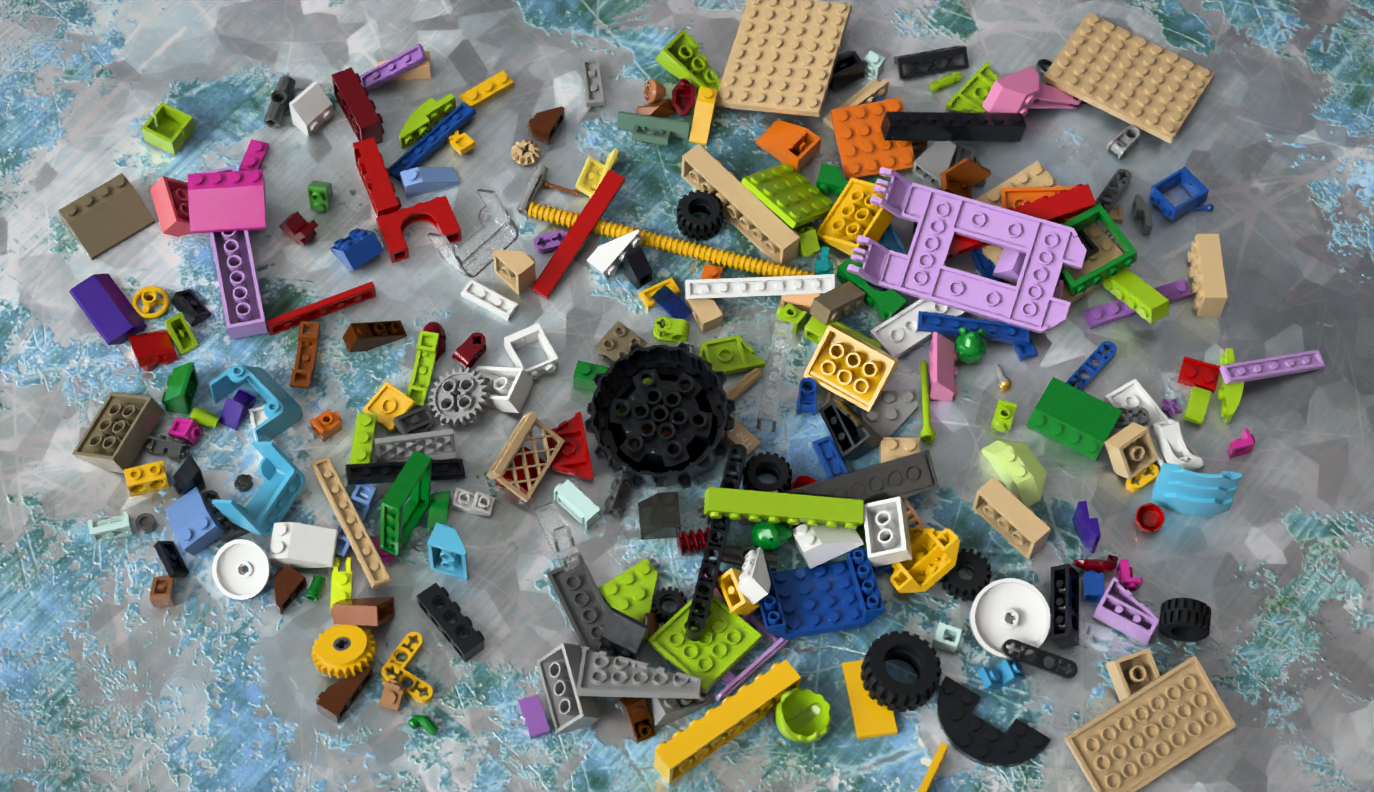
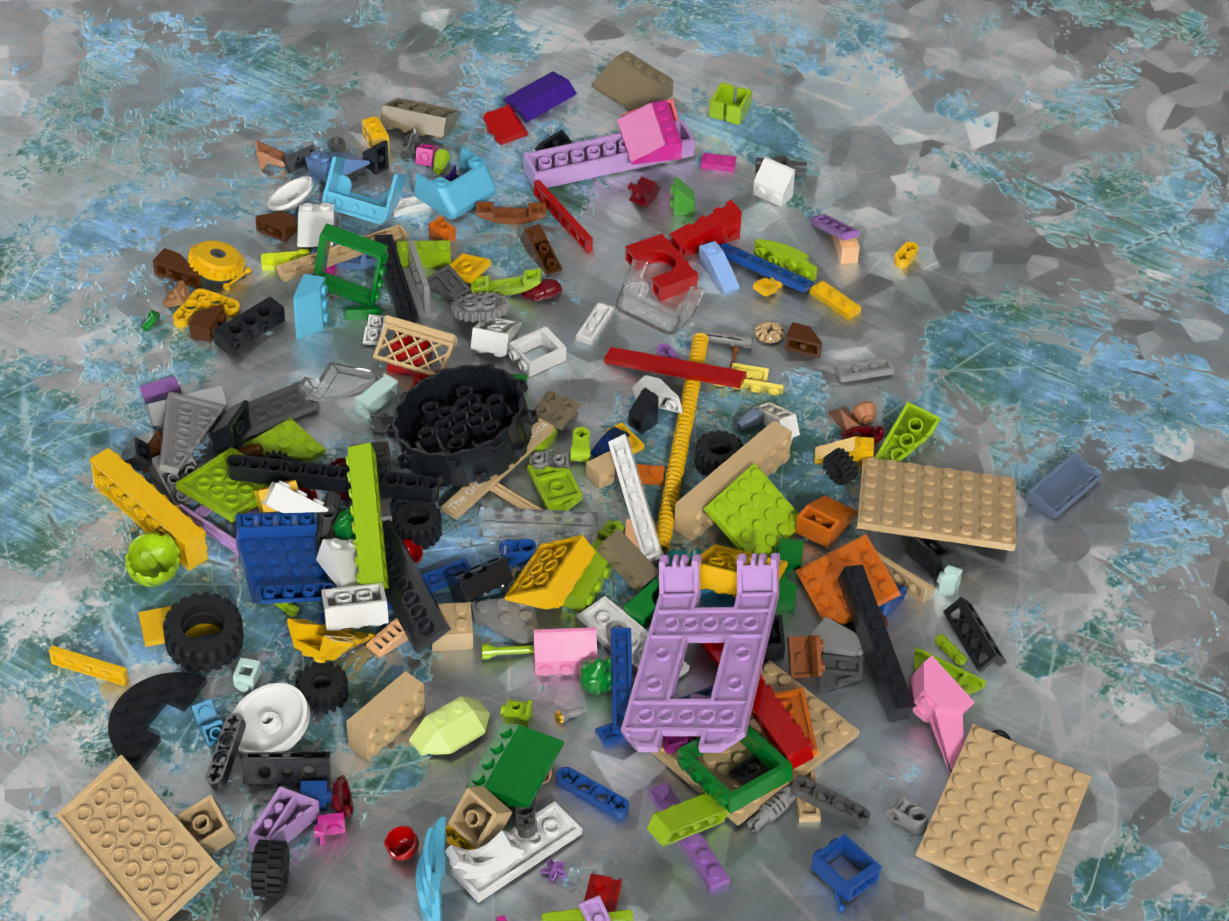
camera: 85 degrees right, 15 degrees down
light aqua hinge [87,511,133,543] -> none
yellow piece [132,286,170,319] -> none
green slope [162,362,199,415] -> none
lime slope [164,312,199,354] -> none
clear smoke plate [234,474,253,492] -> none
green pin [305,574,326,601] -> none
blue slope [330,228,384,271] -> none
dark red brick [331,67,385,145] -> none
slope [331,597,395,626] -> none
clear cone [410,526,432,552] -> none
dark red piece [452,332,486,369] -> none
tan slope [493,250,536,295] -> none
sand green bracket [617,111,690,146] -> none
lime slope [789,224,820,257] -> none
dark purple slope [1072,501,1101,553] -> none
dark grey slope [1132,194,1153,235] -> none
lime slope [1183,386,1212,425] -> none
tan brick [1187,234,1228,317] -> none
none -> black slope [121,436,152,472]
none -> reddish brown slope [189,305,227,342]
none -> sand blue cone [735,407,764,432]
none -> white slope [753,402,800,440]
none -> black tyre [823,448,858,485]
none -> yellow beam [894,242,919,268]

